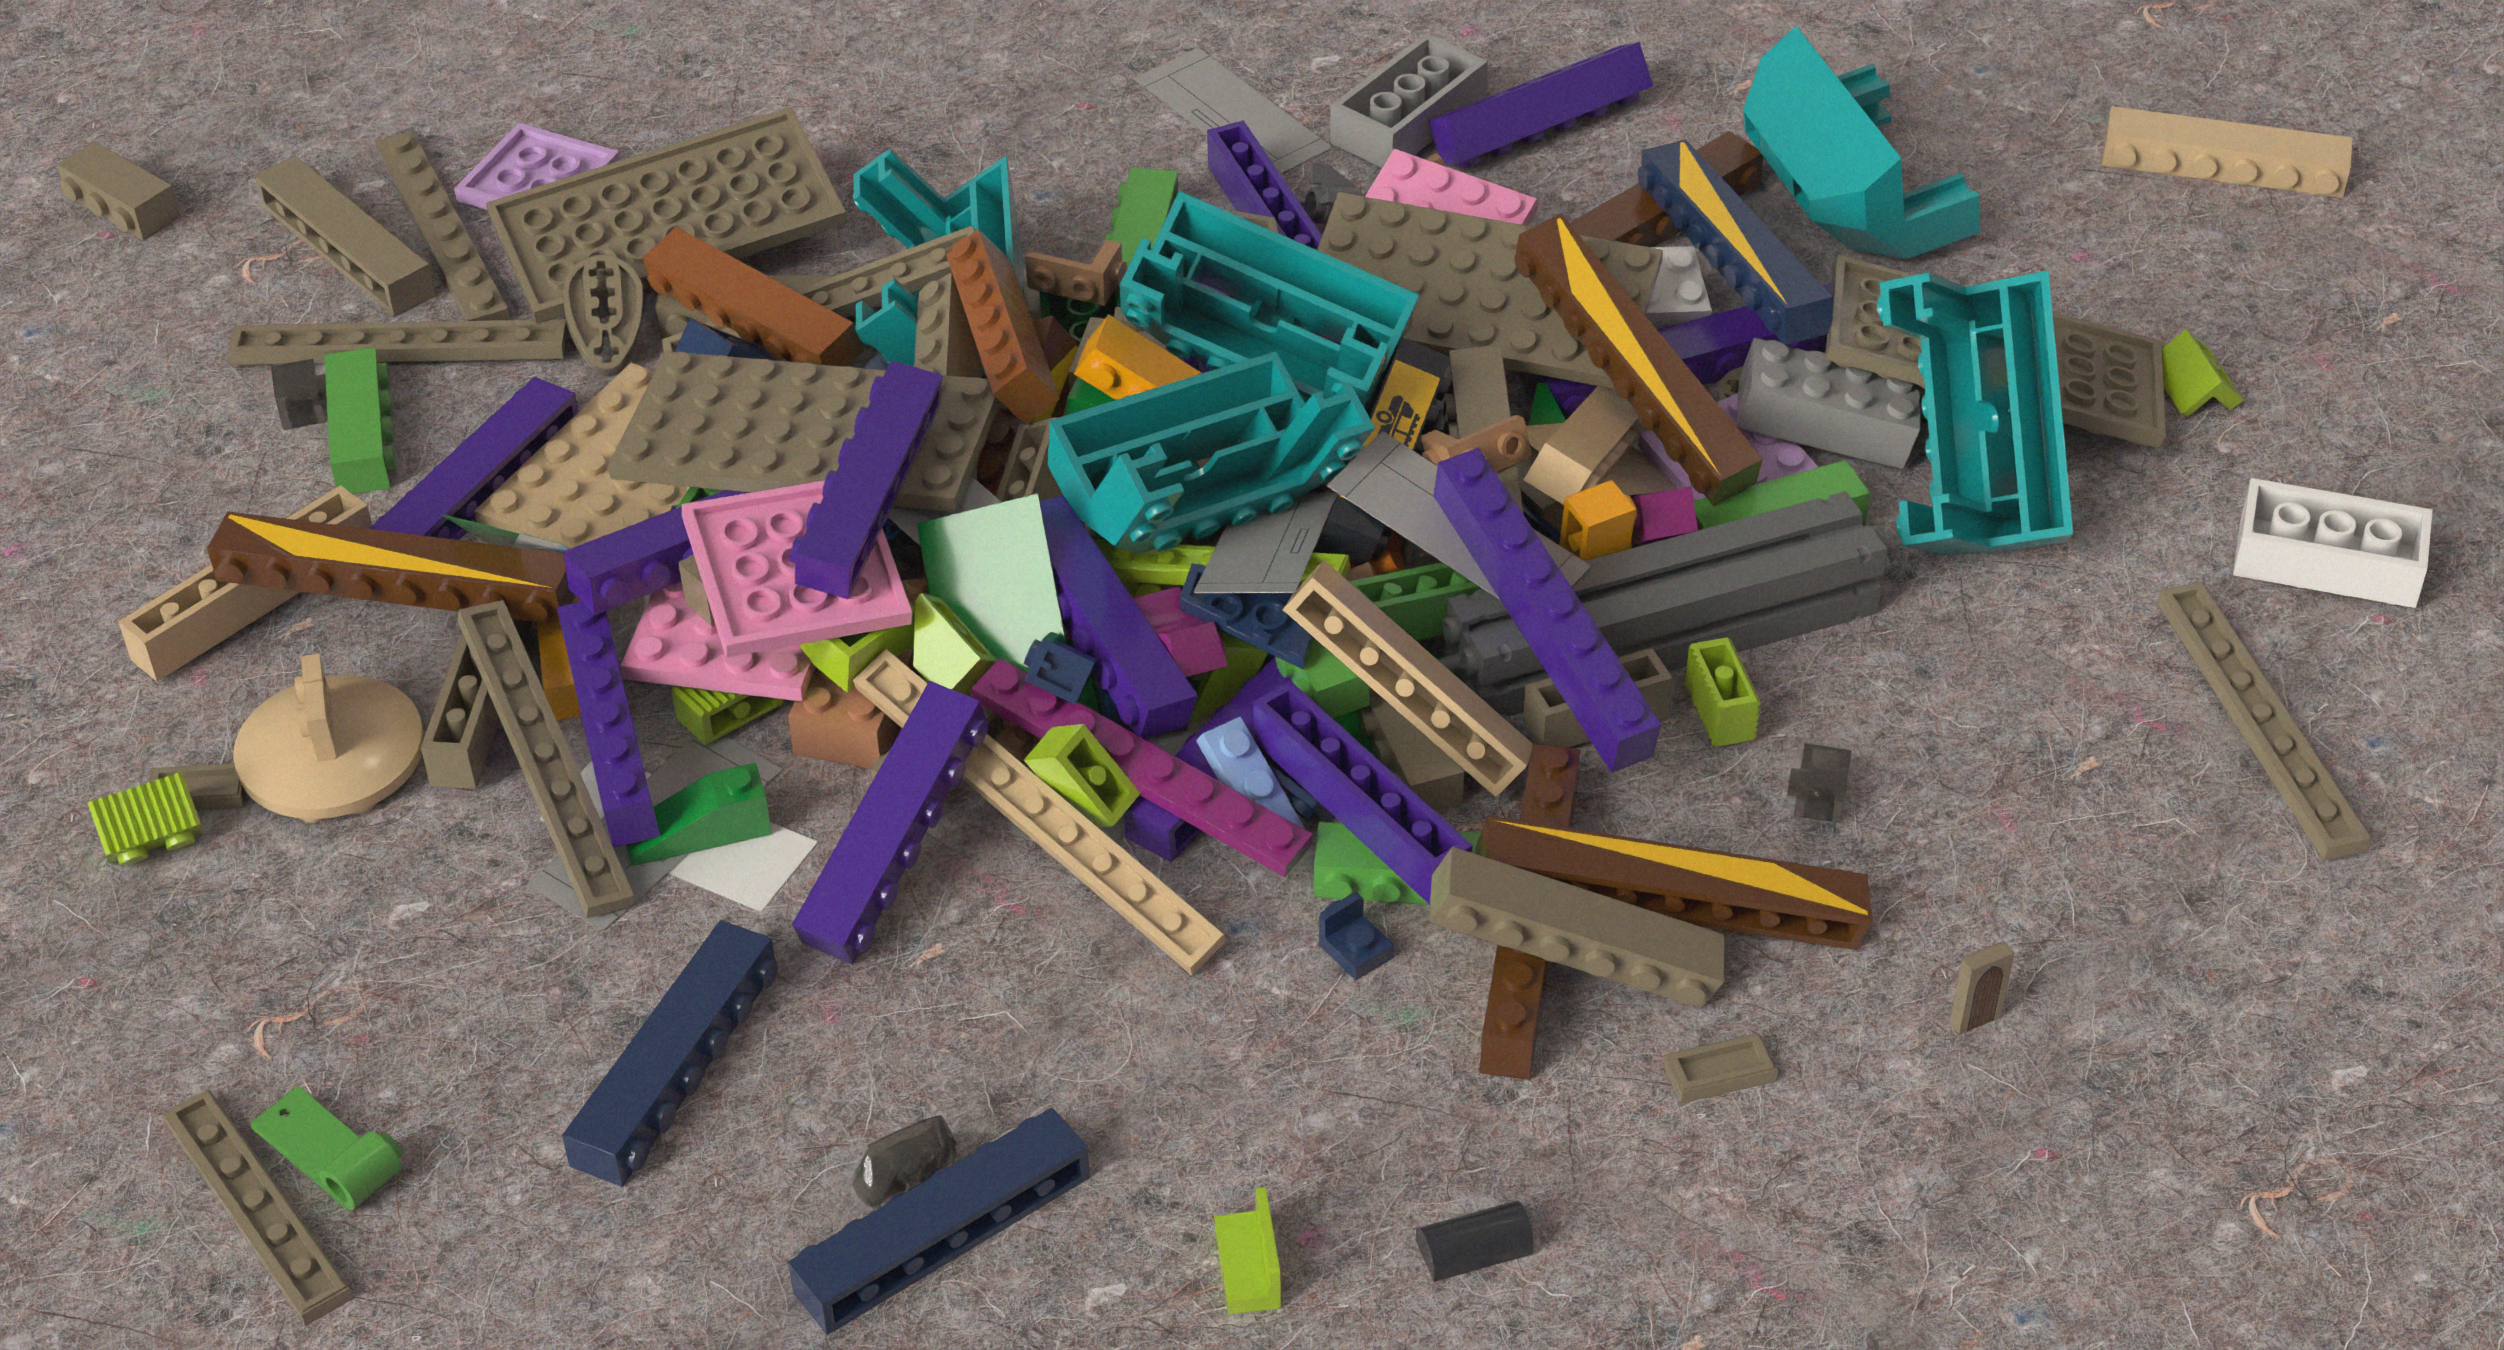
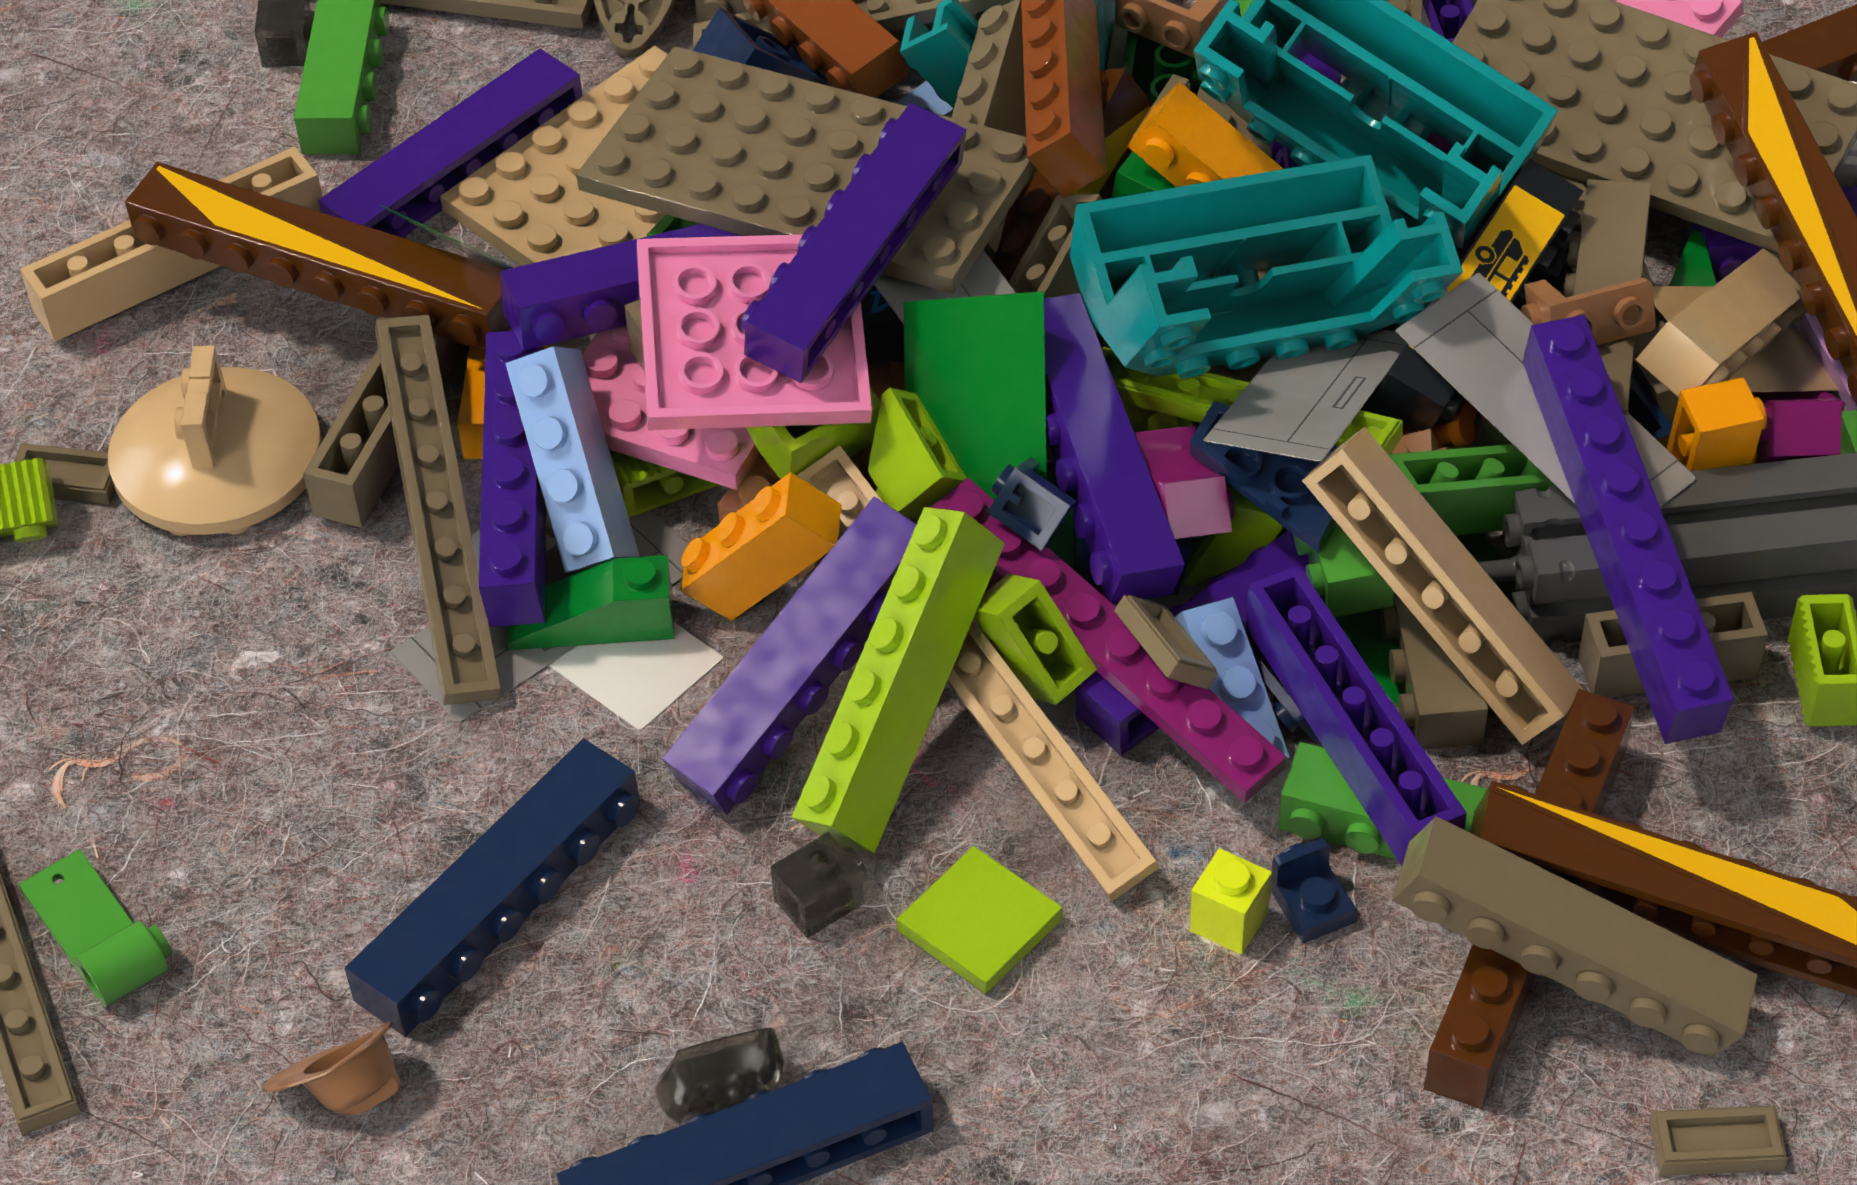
camera: 15 degrees right, 5 degrees up
none -> medium nougat piece [263,1022,401,1115]
none -> light blue brick [505,346,640,573]
none -> light orange brick [680,472,842,621]
none -> clear smoke brick [770,832,866,939]
none -> lime brick [792,507,1005,854]
none -> lime tile [896,845,1063,994]
none -> dark tan tile [1114,595,1219,689]
none -> neon yellow brick [1189,848,1272,955]

